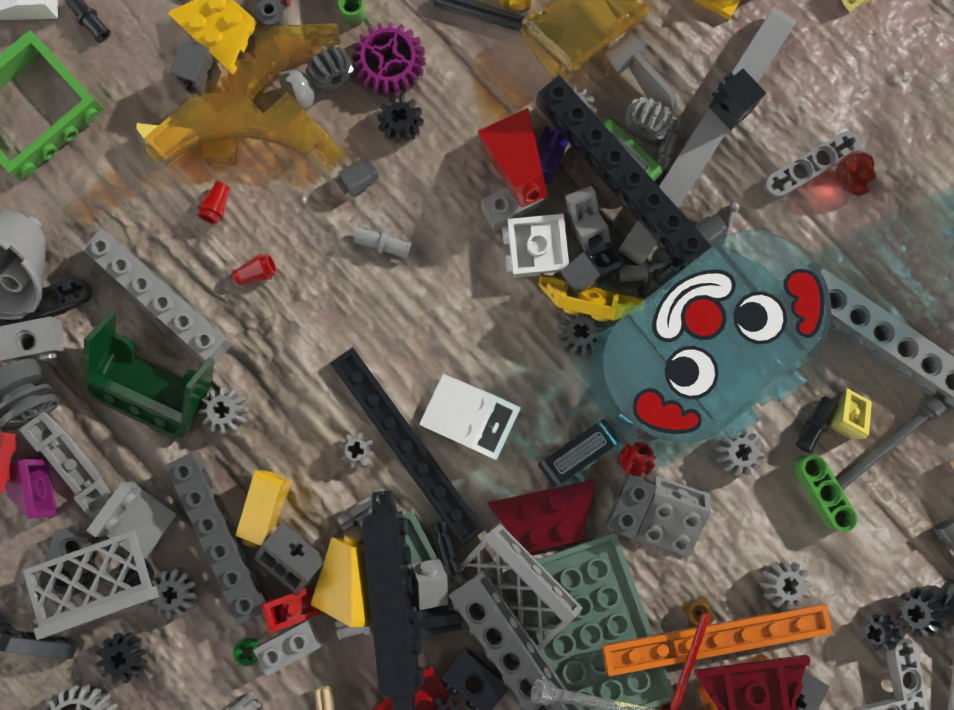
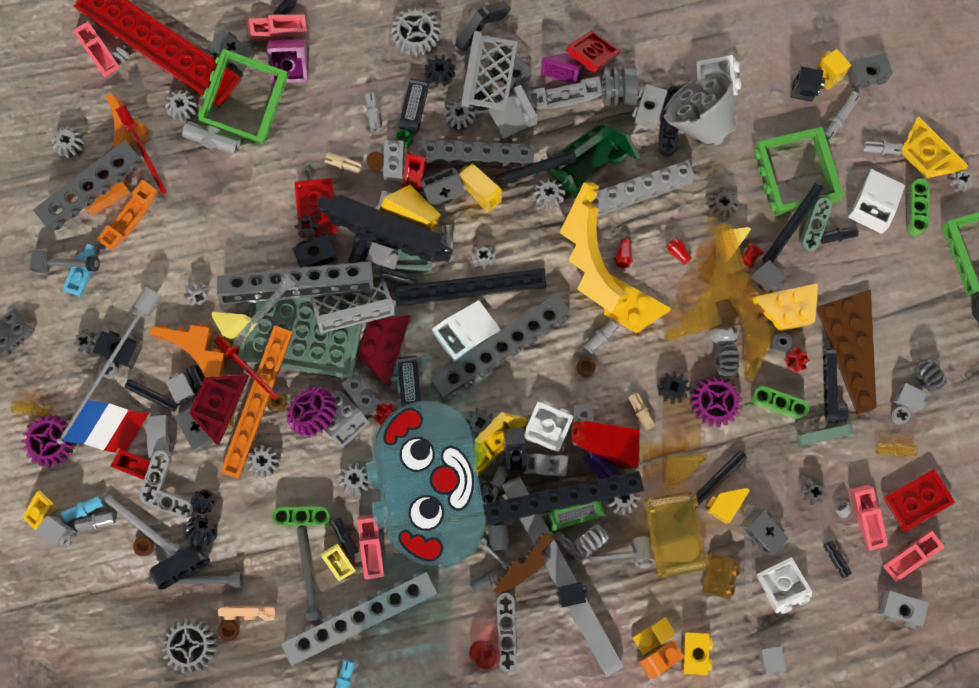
camera: 120 degrees right, 5 degrees down
dark grey brick [336,159,379,196] -> none
none -> magenta gear [285,386,338,438]
none -> coral slope [357,514,385,579]
none -> reddish brown tile [366,151,384,171]
none -> black beam [399,78,429,132]
none -> dark grey brick [430,293,571,399]
none -> dark grey pin [469,572,496,593]
none -> black axle [488,151,577,186]
none -> reddish brown slope [493,531,556,594]
none -> yellow arch [560,183,629,313]
none -> reddish brown tile [576,357,596,377]
none -> yellow wing [603,275,671,333]
none -> tan axle [629,393,656,431]
none -> clear yellow slope [662,455,707,486]
none -> dark grey gear [707,187,740,220]
none -> red bush [739,243,763,268]
none -> black axle [762,183,825,263]
none -> sand green beam [800,197,832,251]

